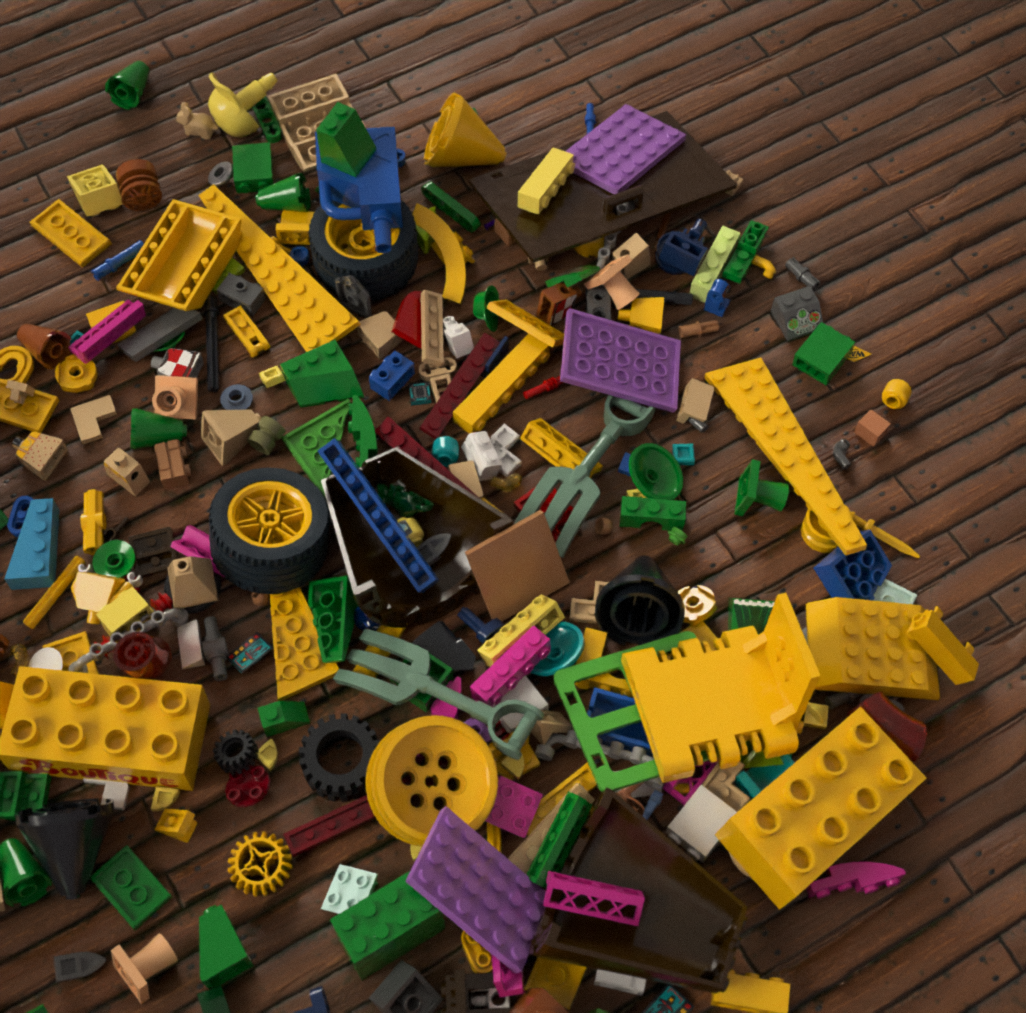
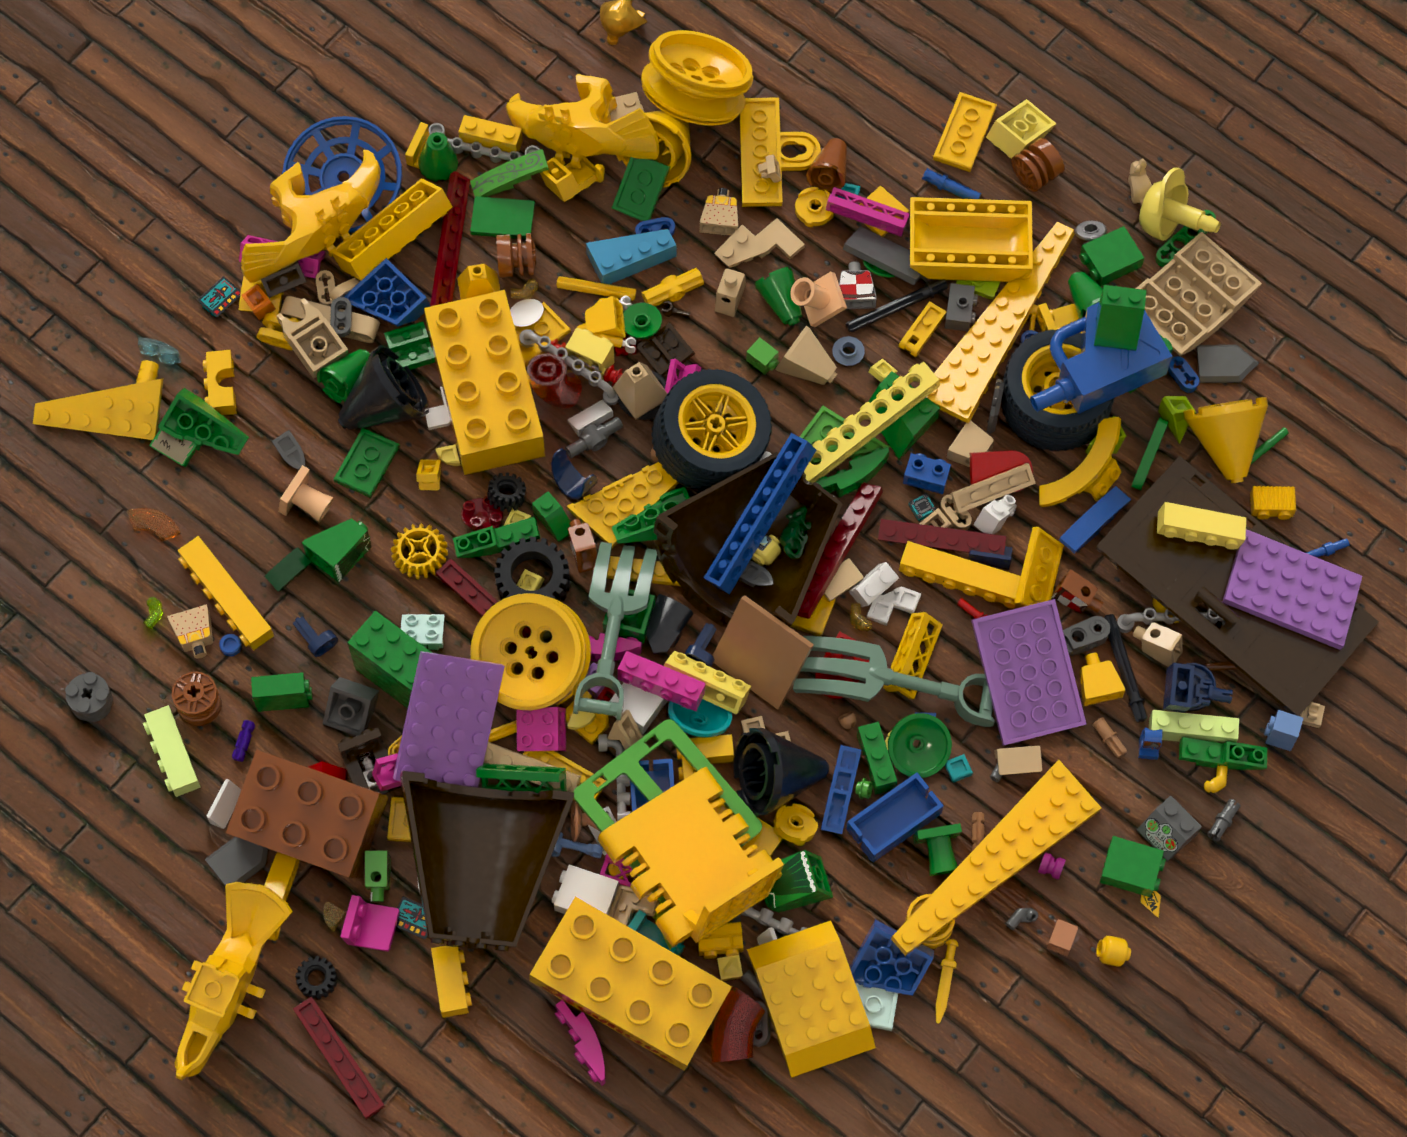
camera: 70 degrees right, 5 degrees up
green cone [105,61,150,109] -> none
medium nougat brick [154,439,192,490] -> none
piece [226,632,274,673] -> none
olive wheel [247,416,286,455] -> none
teal head [432,436,459,467] -> none
green piece [473,285,499,332] -> none
dark pink fence [543,871,645,926] -> none
green slope [545,265,601,288] -> none
light nougat plant [583,254,640,310] -> none
yellow brick [908,606,979,685] -> none
none -> green slope [453,517,541,558]
none -> light yellow tile [517,569,545,591]
none -> dark blue piece [551,448,597,500]
none -> dark orange torso [568,519,597,573]
none -> tan wing [714,225,771,268]
none -> bright green brick [746,337,779,374]
none -> light yellow brick [804,361,940,483]
none -> blue slope [821,745,862,834]
none -> blue piece [846,772,944,863]
none -> medium nougat axle [972,812,984,851]
none -> magenta wheel [1038,852,1066,880]
none -> blue slope [1059,486,1131,554]
none -> lime slope [1158,396,1196,444]
none -> dark grey tile [1196,345,1259,383]
none -> yellow brick [1250,486,1296,520]
none -> medium blue piece [1264,710,1303,751]

